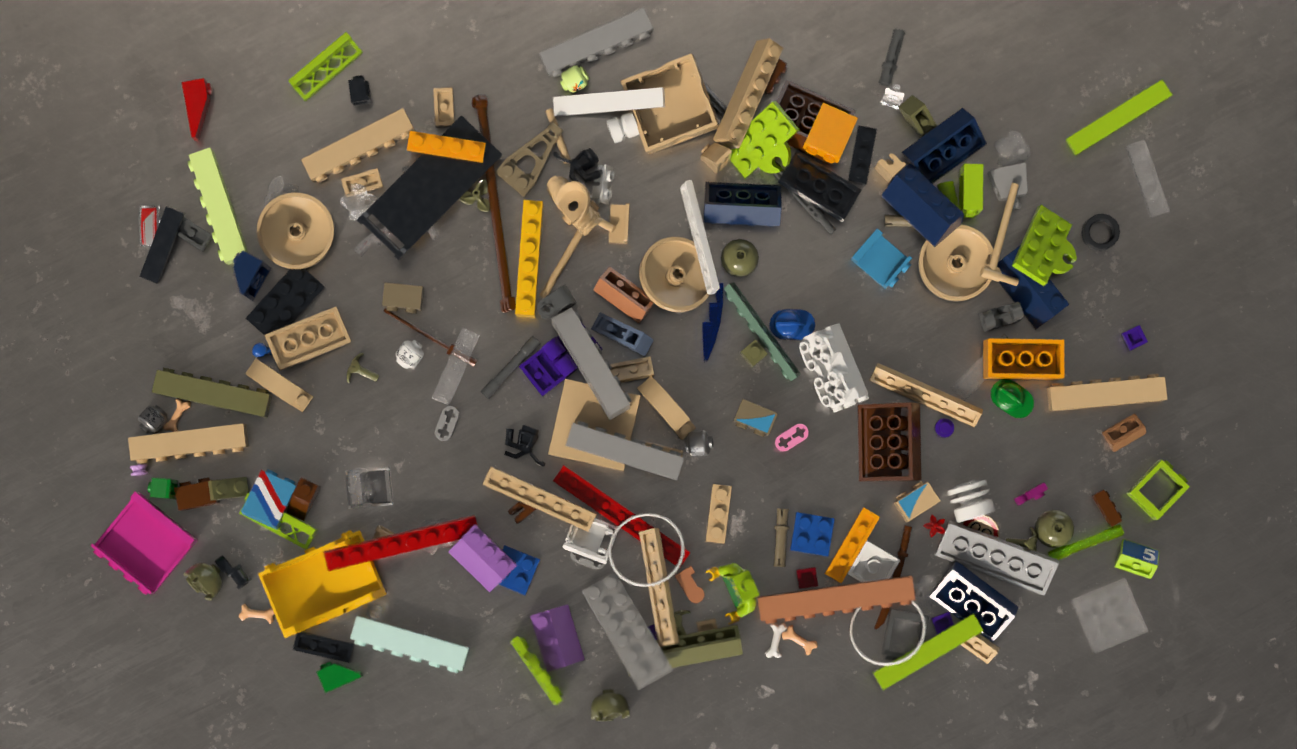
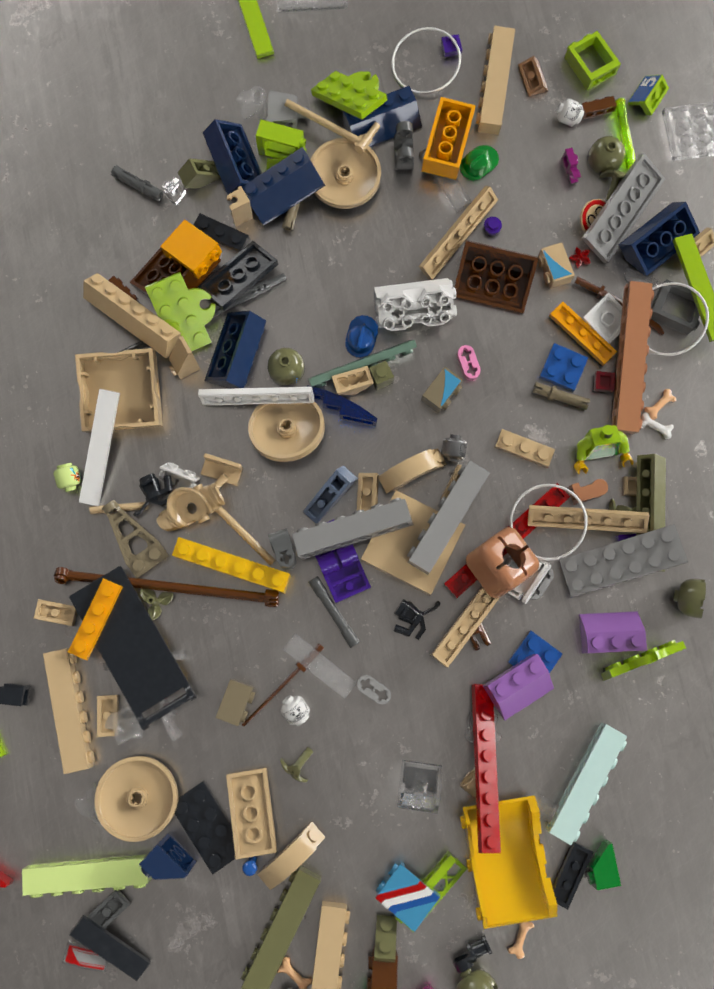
camera: 80 degrees left, 5 degrees down
reddish brown slope [287,477,321,521] -> none
light grey brick [539,8,653,77] -> none
nougat brick [594,266,654,324] -> none
white wheel [606,112,640,144] -> none
dark azure panel [851,229,912,289] -> none
dark purple plate [931,612,954,635] -> none
white wheel [947,480,996,523] -> none
black tyre [1082,213,1120,251] -> none
none -> tan slope [332,366,374,396]
none -> white piece [391,27,461,94]
none -> nougat piece [466,527,539,598]
none -> white head [556,99,584,127]

